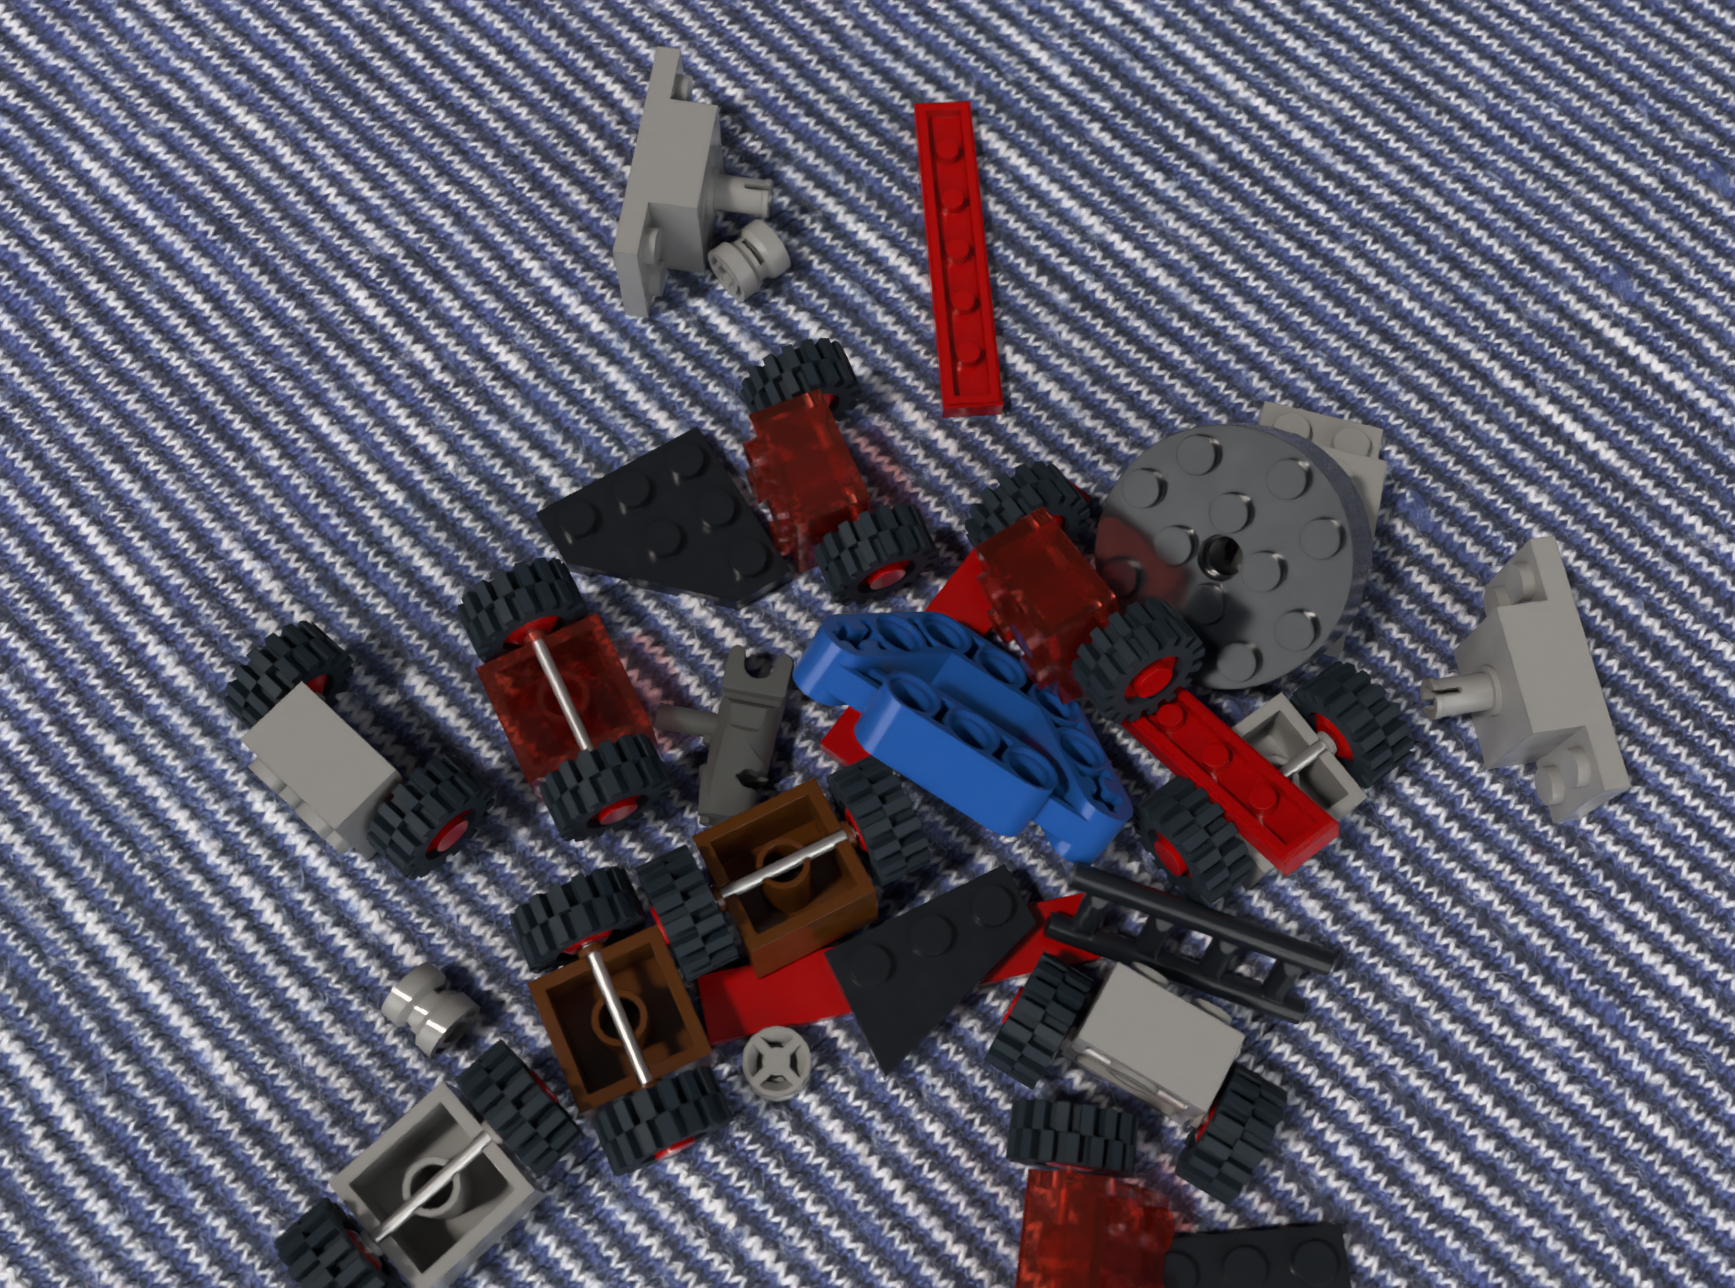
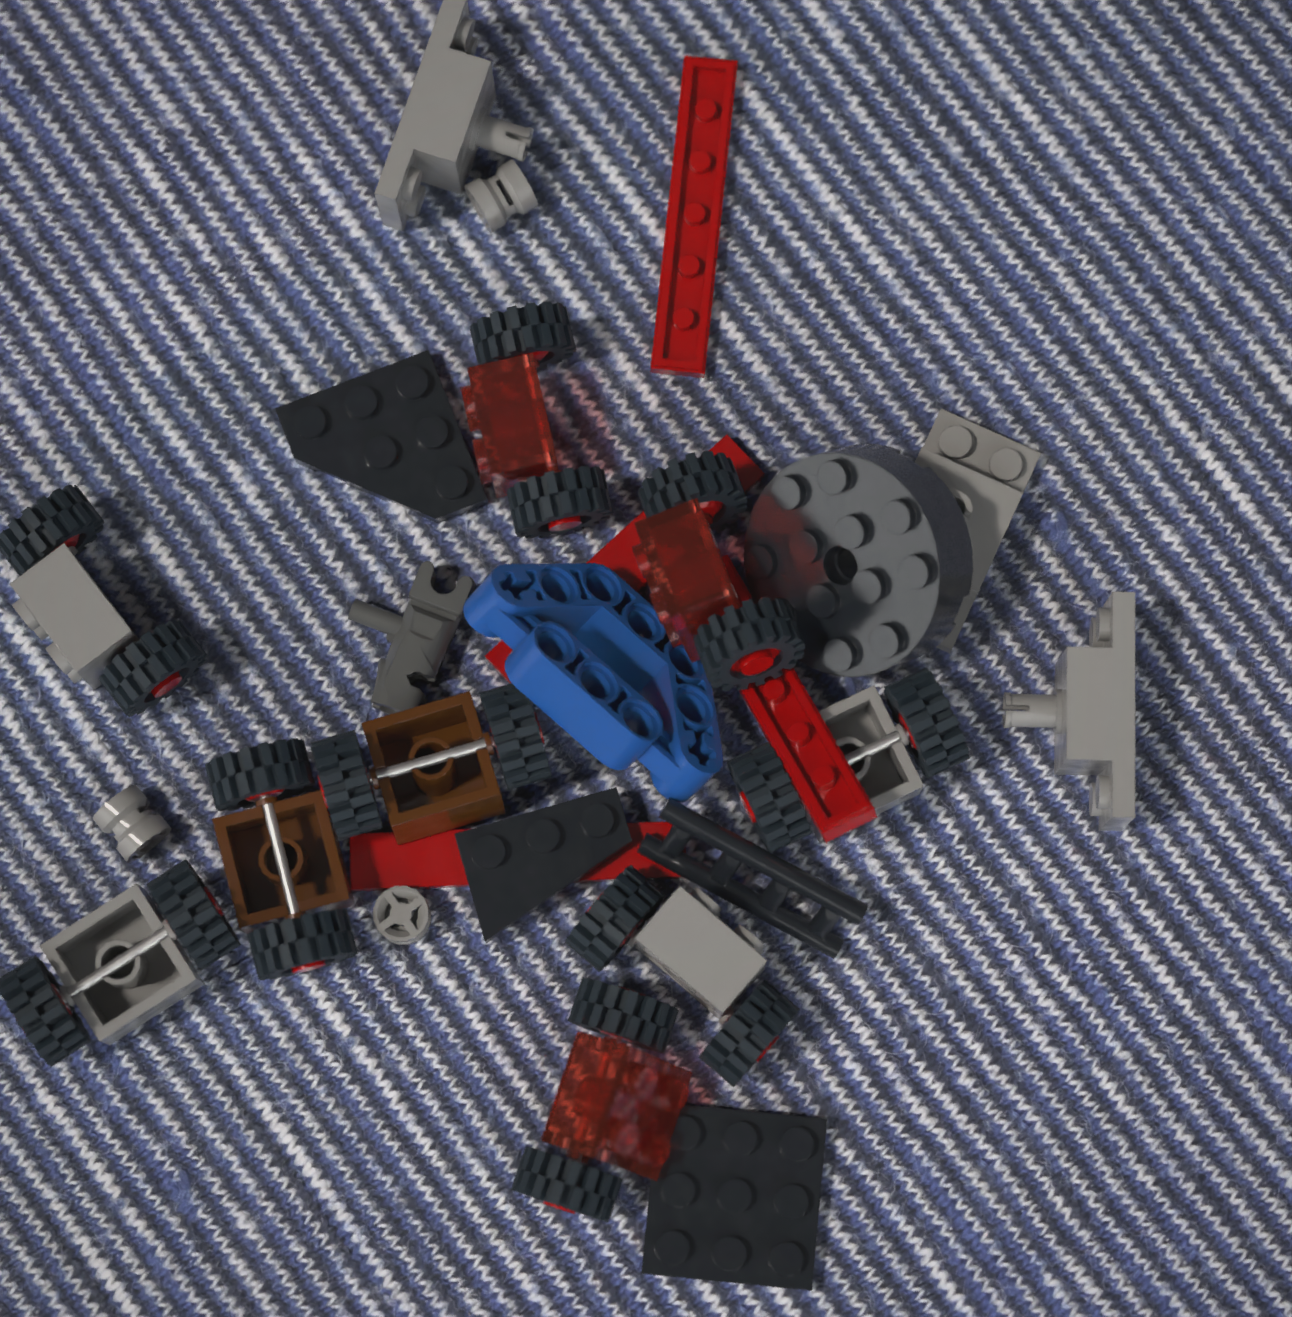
camera: 15 degrees right, 10 degrees up
brick [457,557,673,842] -> none

